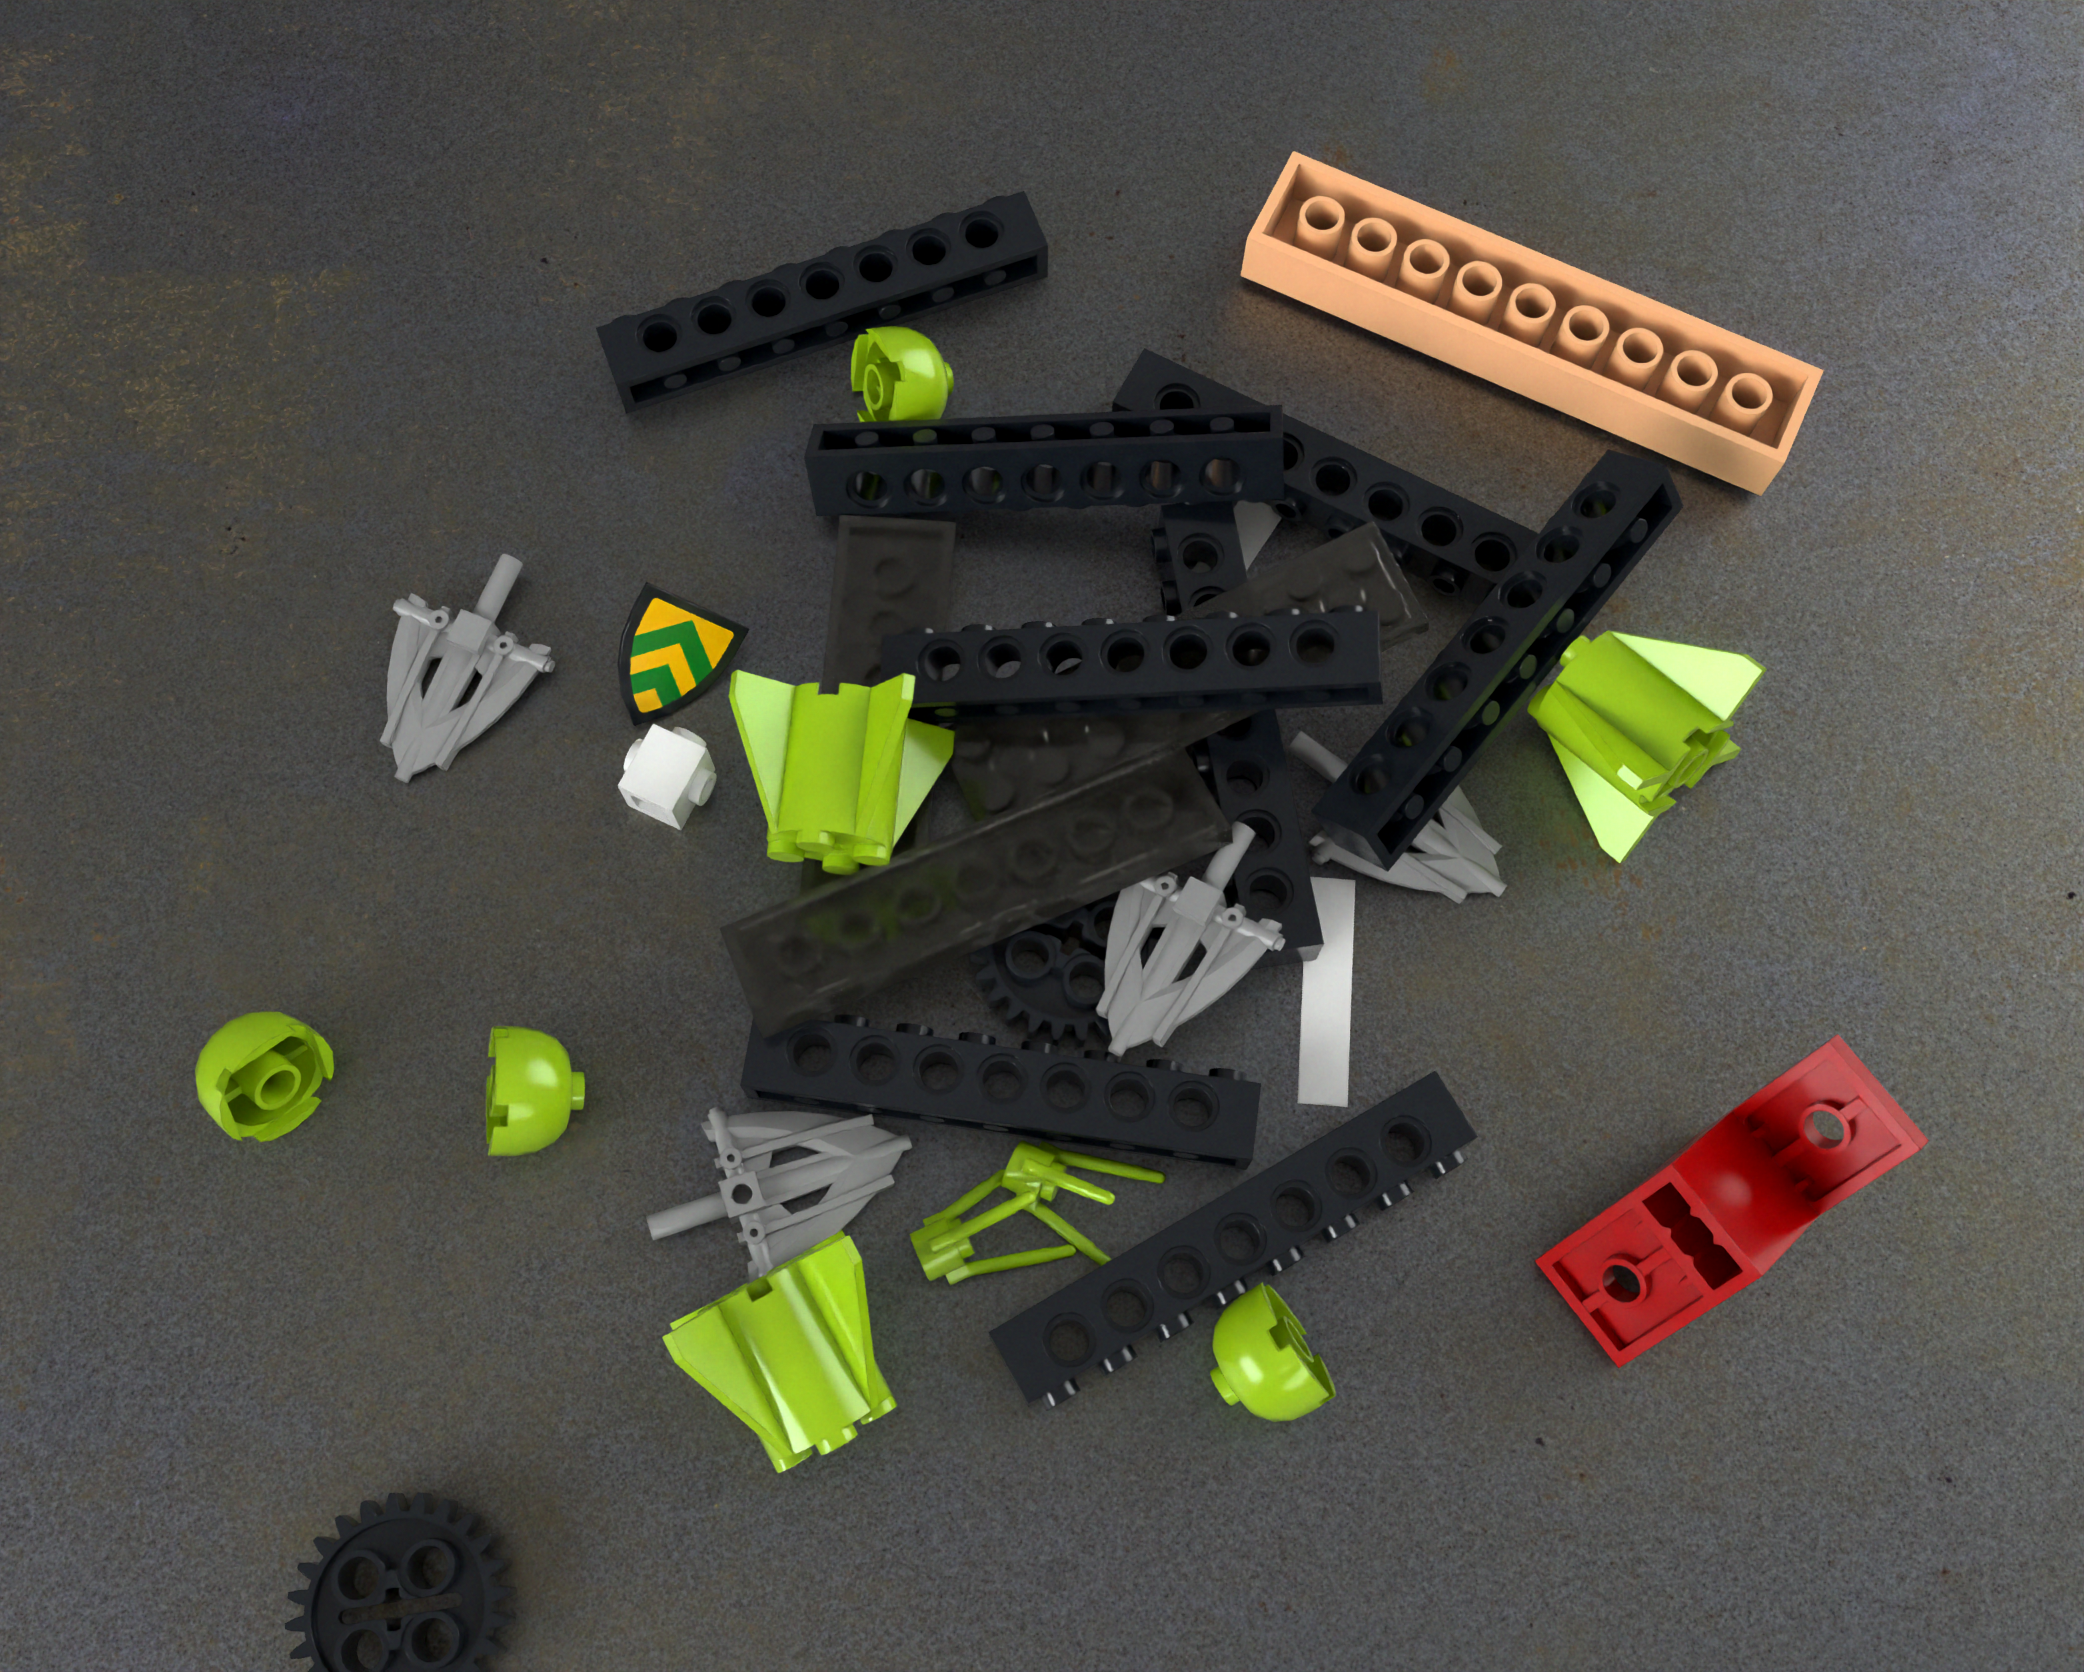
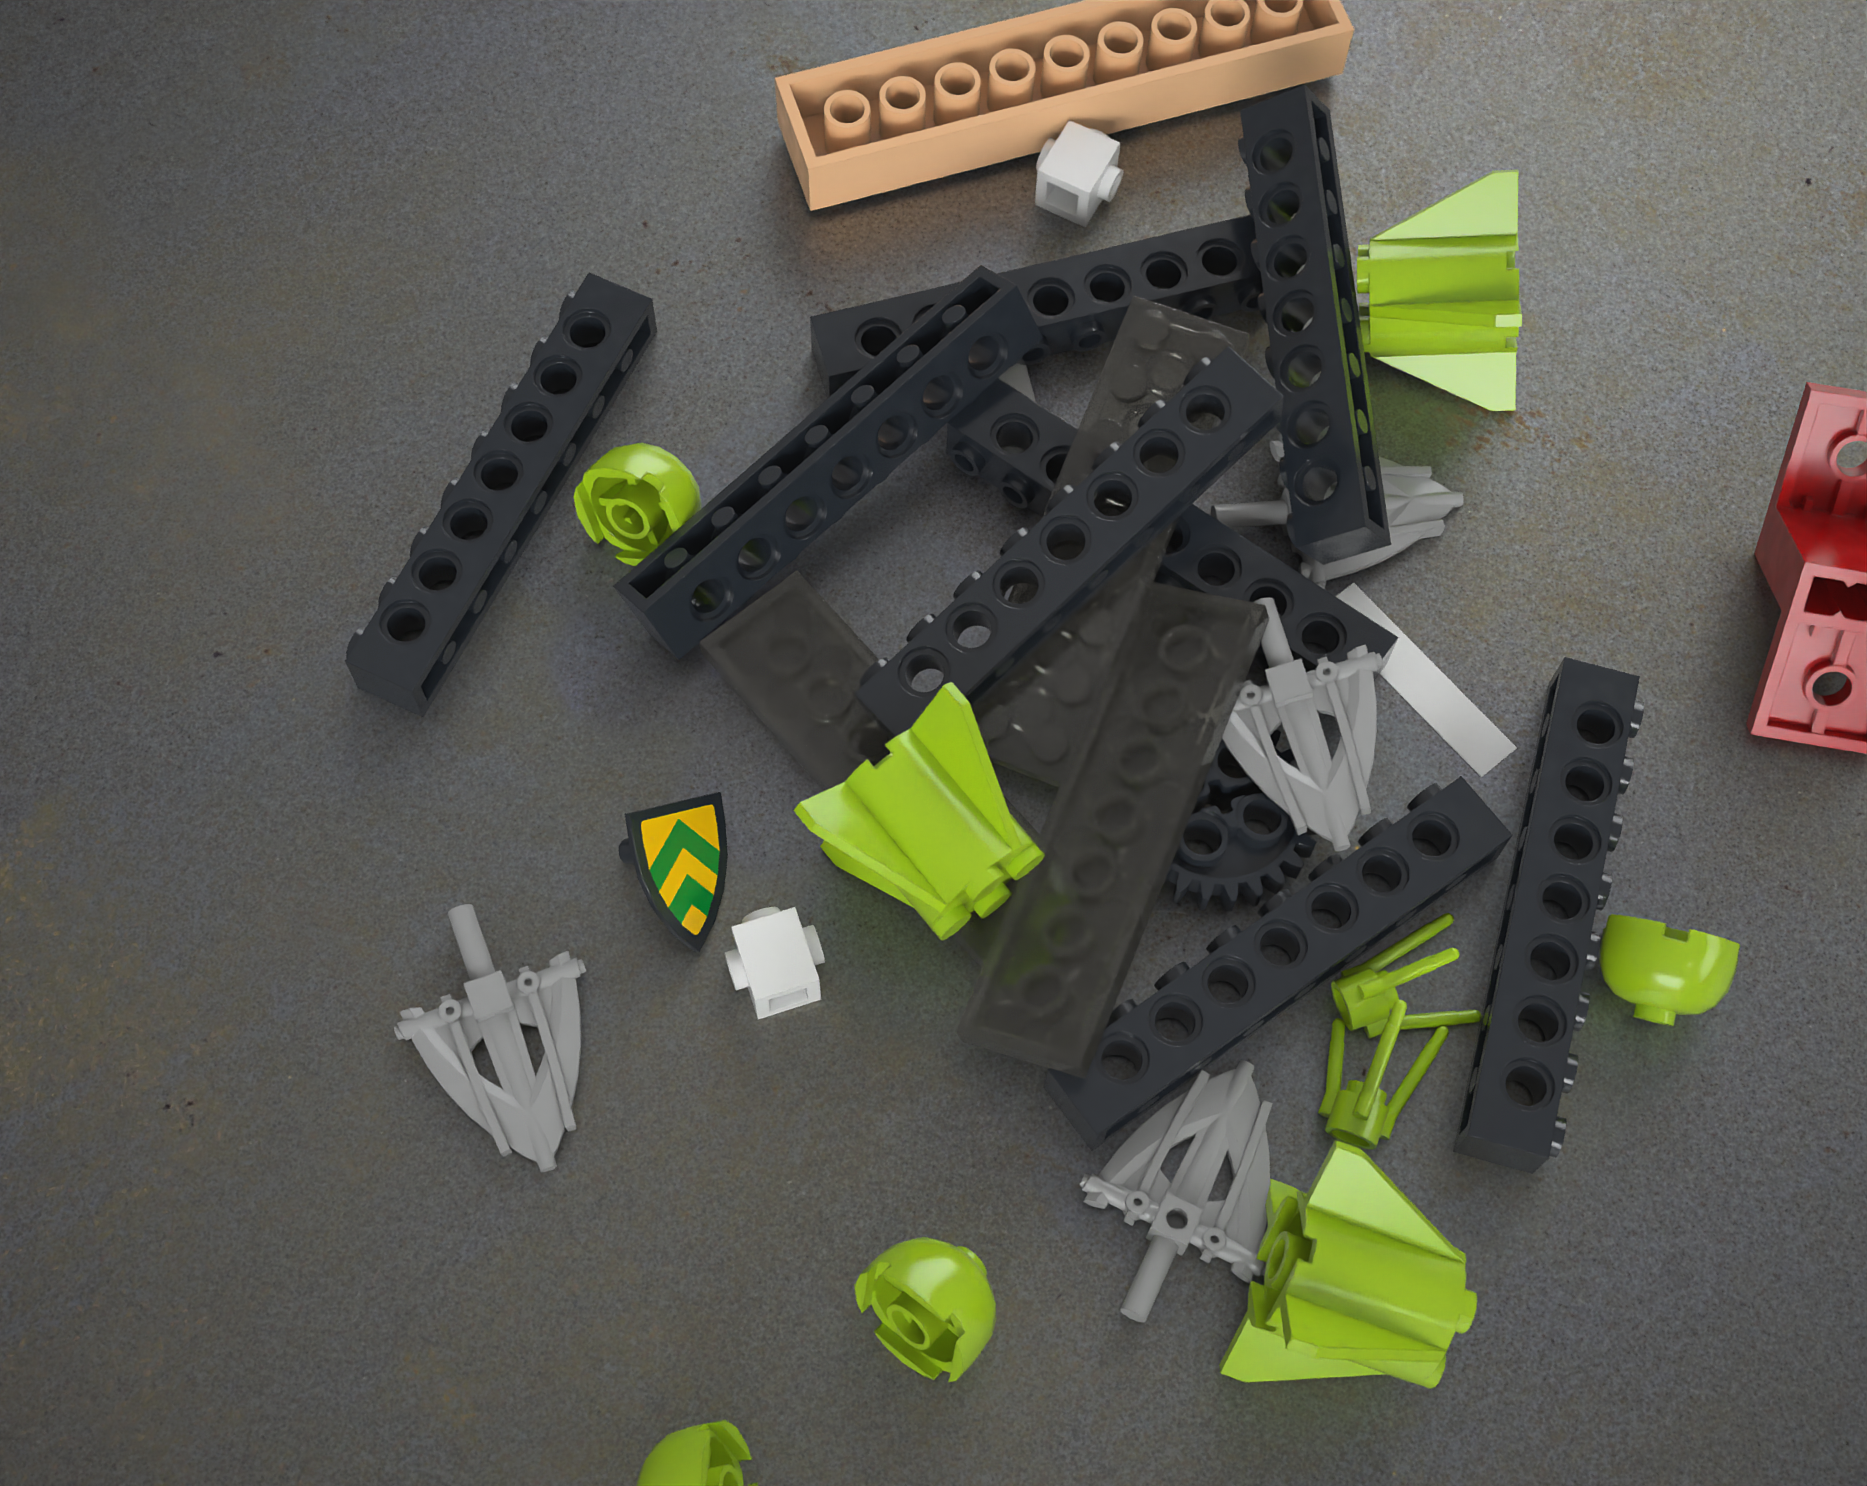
camera: 45 degrees left, 5 degrees down
none -> white brick [1035,120,1123,227]

